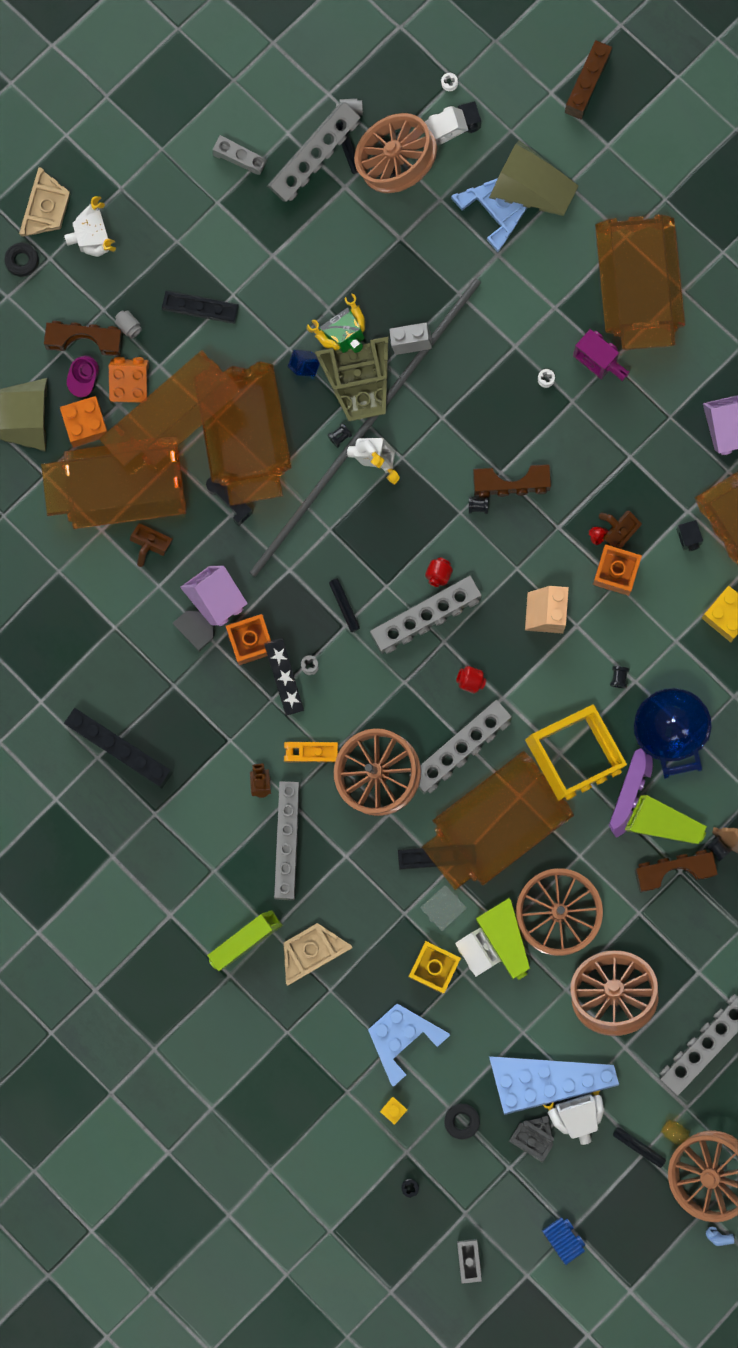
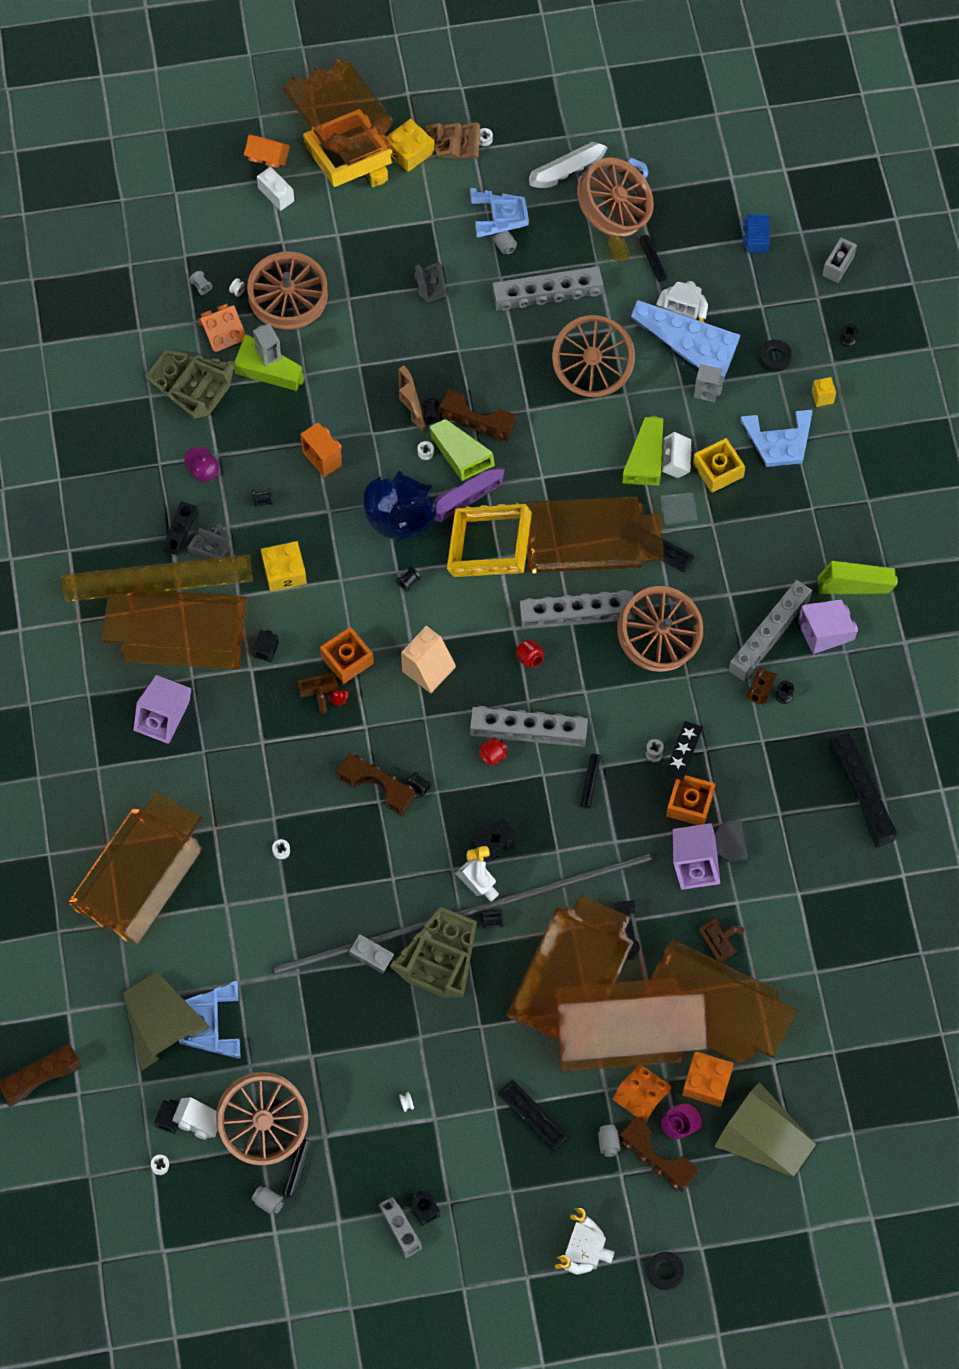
camera: 150 degrees left, 15 degrees down
tan wing [19,167,71,237] -> none
light grey brick [267,102,361,202] -> none
light orange plate [284,742,338,762] -> none
tan wing [284,923,352,986] -> none
clear blue panel [288,350,320,377] -> none
torso [307,293,365,353] -> none
dark grey slope [509,1116,554,1162] -> none
nougat wheel [516,869,603,956] -> none
magenta brick [573,329,630,382] -> none
none -> white bush [399,1092,414,1112]
none -> black brick [410,1190,440,1226]
none -> white bush [417,441,434,460]
none -> black brick [471,817,517,862]
none -> light grey brick [694,364,724,402]
none -> black bush [776,681,794,704]
none -> lavender slope [798,600,858,654]

